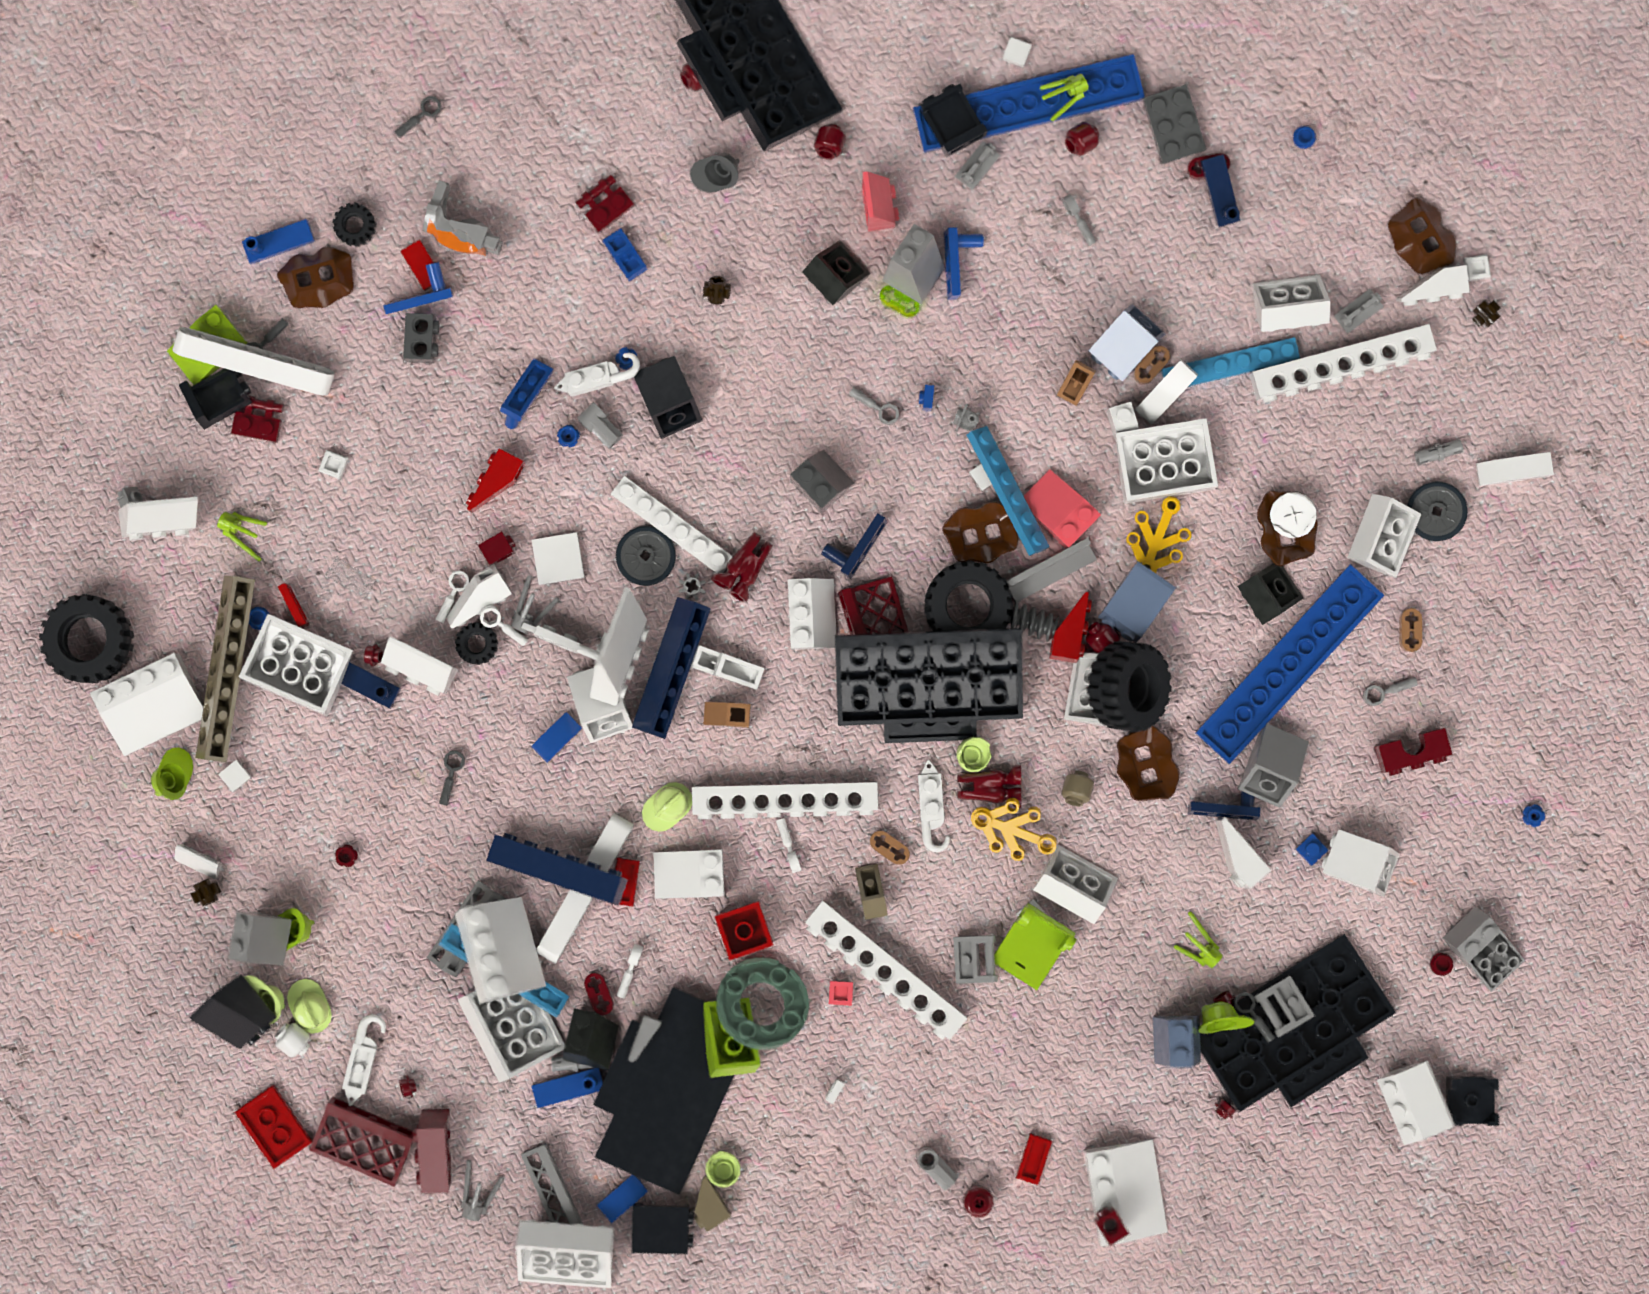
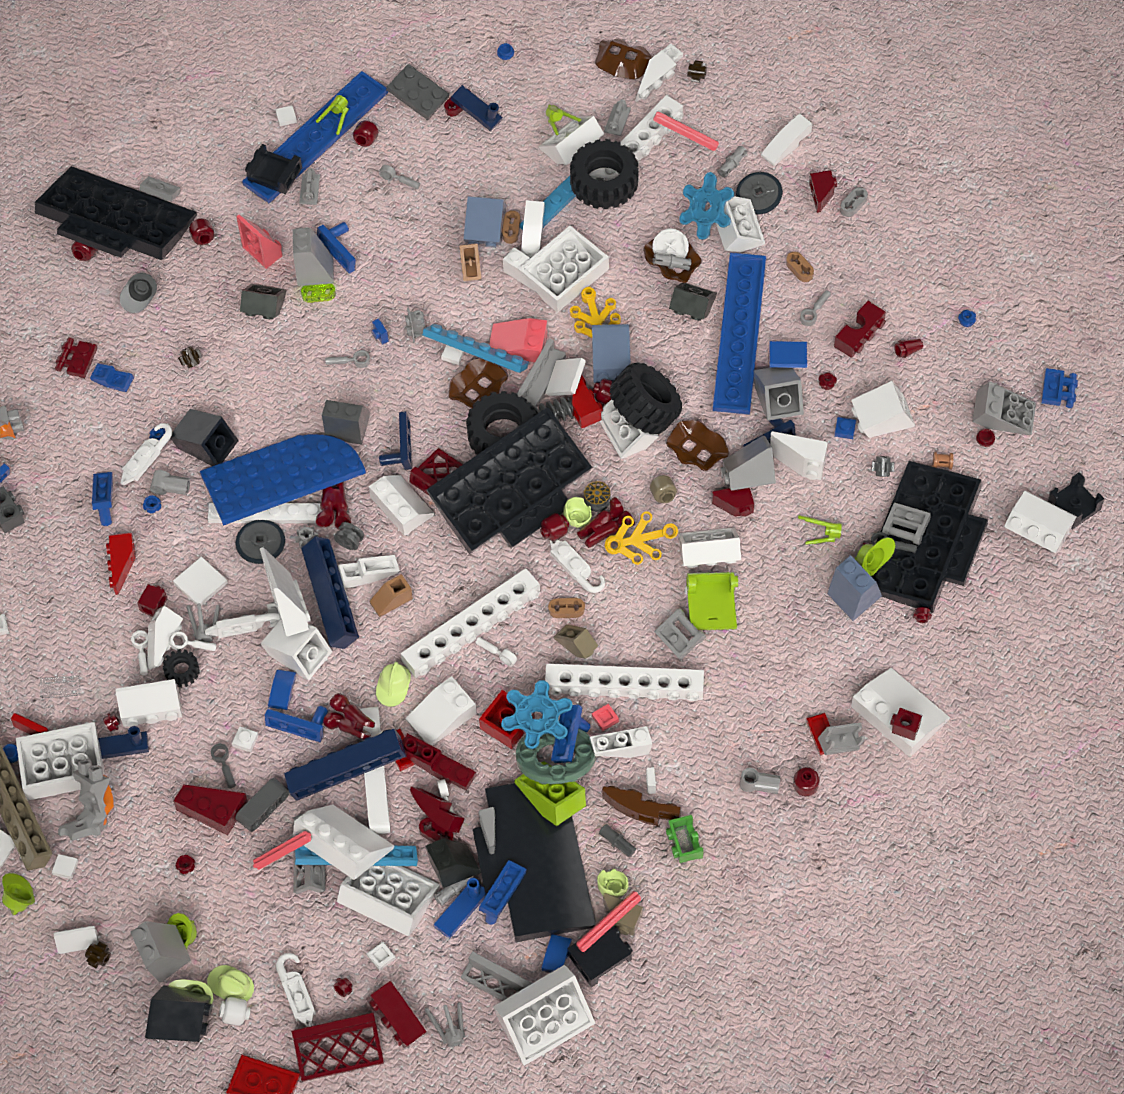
camera: 30 degrees left, 25 degrees down
none -> light grey hips [58,759,114,841]
none -> light grey plate [140,176,180,202]
none -> dark red wedge [173,784,248,836]
none -> blue plate [200,434,366,526]
none -> white plate [232,727,259,753]
none -> dark grey beam [235,778,290,832]
none -> coral axle [253,831,312,870]
none -> blue piece [265,706,328,743]
none -> dark red piece [323,693,375,740]
none -> dark grey wheel [334,522,364,550]
none -> white tile [366,942,396,971]
none -> dark red slope [402,733,477,791]
none -> dark red slope [410,787,465,833]
none -> blue piece [479,860,527,925]
none -> dark azure plate [501,680,573,749]
none -> dark red head [540,513,569,542]
none -> white tile [545,358,586,396]
none -> lime plant [546,104,581,135]
none -> blue piece [551,704,590,763]
none -> black tyre [570,139,639,209]
none -> coral axle [576,891,641,952]
none -> dark grey wheel [584,481,610,512]
none -> white slope [590,726,652,758]
none -> dark grey axle [599,824,636,857]
none -> reddish brown slope [602,786,681,826]
none -> coral axle [653,111,719,151]
none -> light grey pin [653,253,691,271]
none -> bright green window [666,815,703,863]
none -> dark azure plate [679,172,734,240]
none -> dark red slope [711,488,754,517]
none -> light grey slope [720,436,776,490]
none -> blue slope [768,341,807,368]
none -> dark red slope [809,170,837,213]
none -> dark red plate [818,372,837,390]
none -> light grey hinge [818,723,865,755]
none -> light grey beam [840,187,868,217]
none -> dark grey gear [872,456,894,477]
none -> dark red cone [894,338,923,358]
none -> nougat bush [933,452,953,470]
none -> blue plate [1041,368,1078,408]

